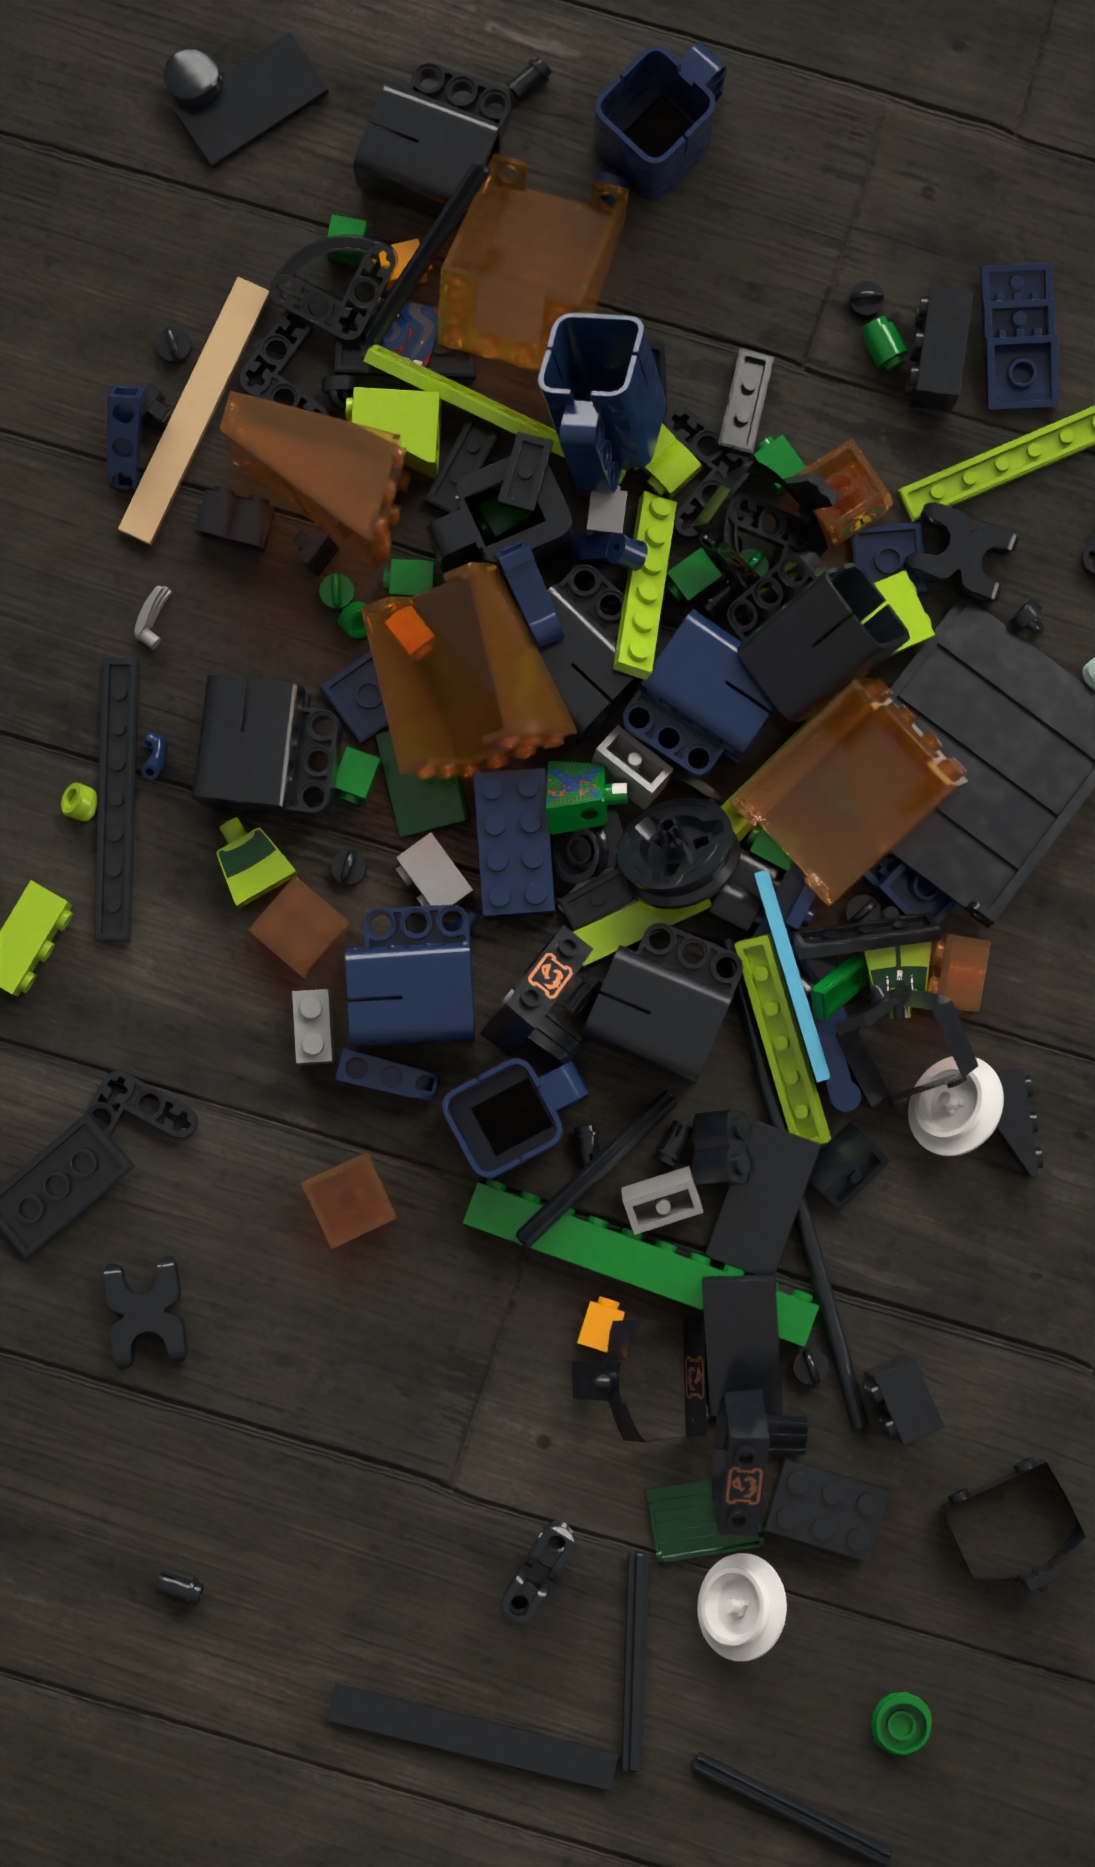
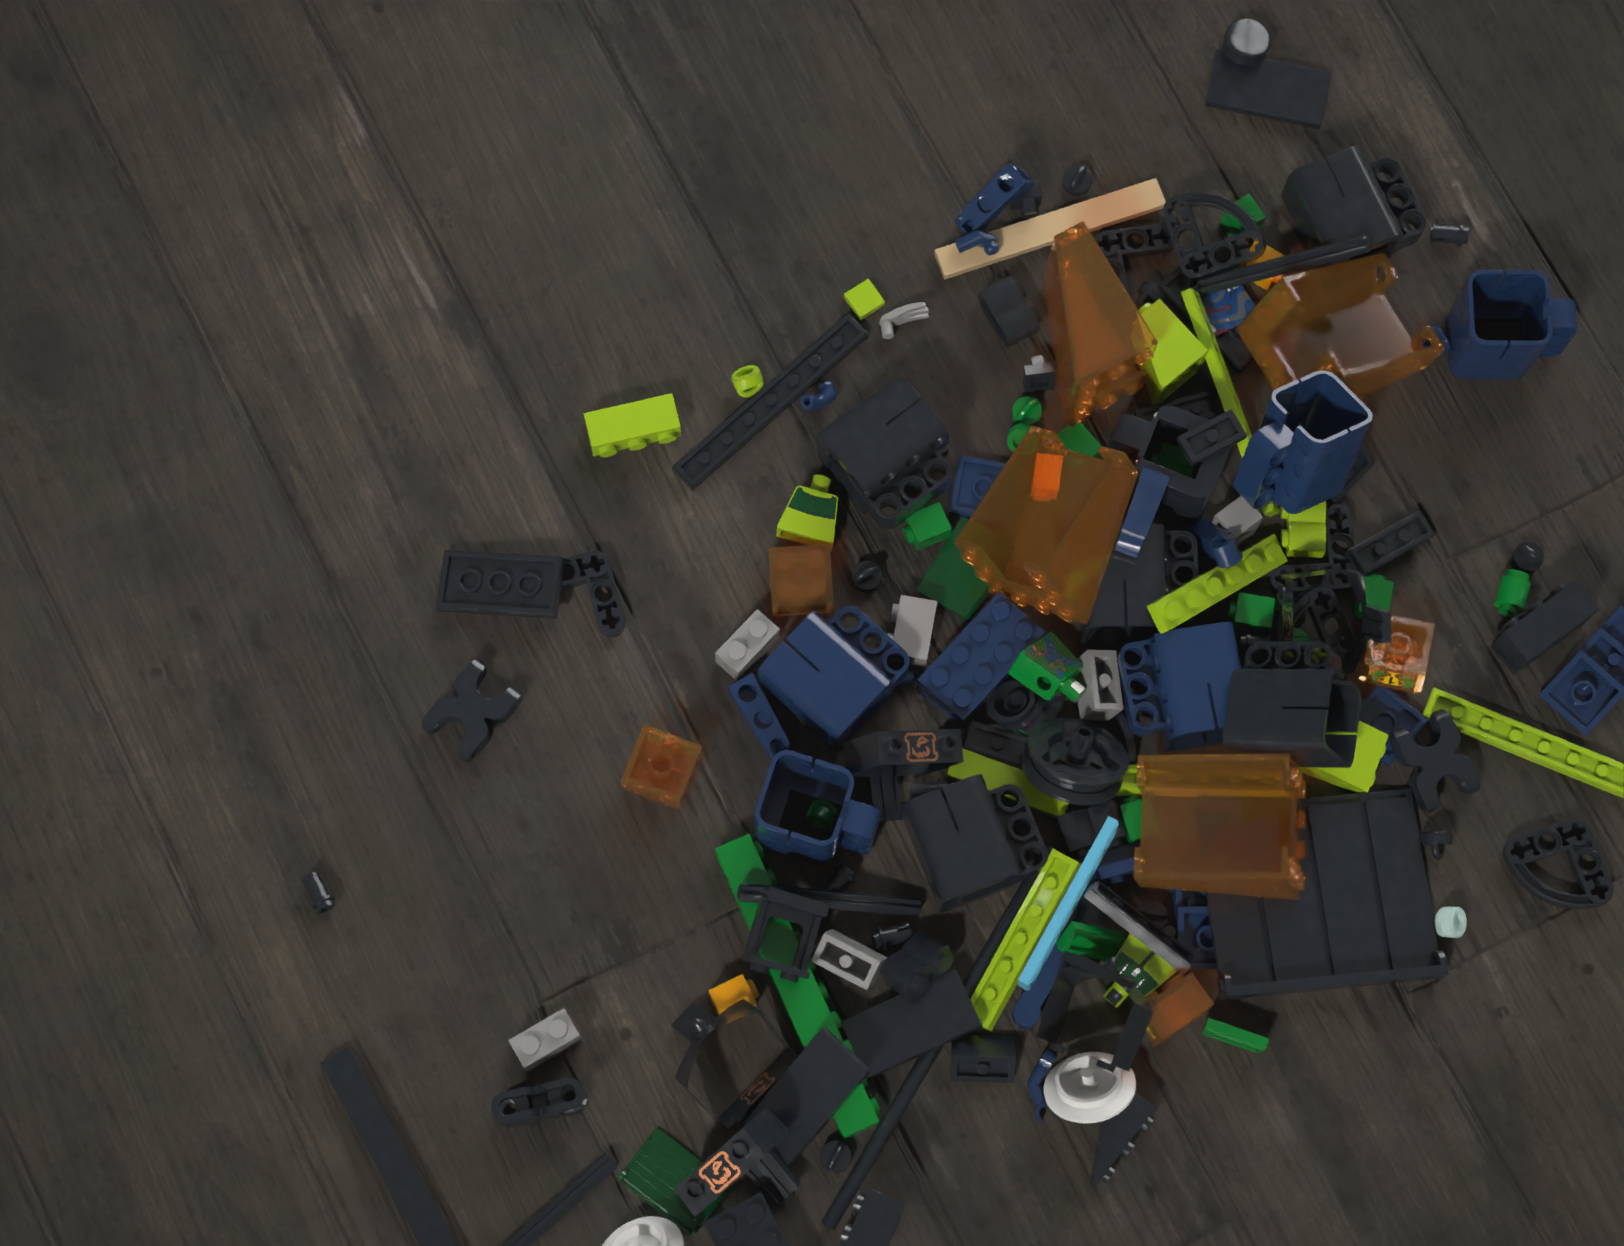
camera: 40 degrees right, 10 degrees down
none -> light grey brick [508,1008,582,1073]
none -> black window [742,887,830,983]
none -> green tile [805,799,839,832]
none -> lime tile [844,278,885,321]
none -> dark blue arm [954,230,1000,255]
none -> dark blue arm [1027,1049,1057,1123]
none -> green tile [1201,1018,1269,1054]

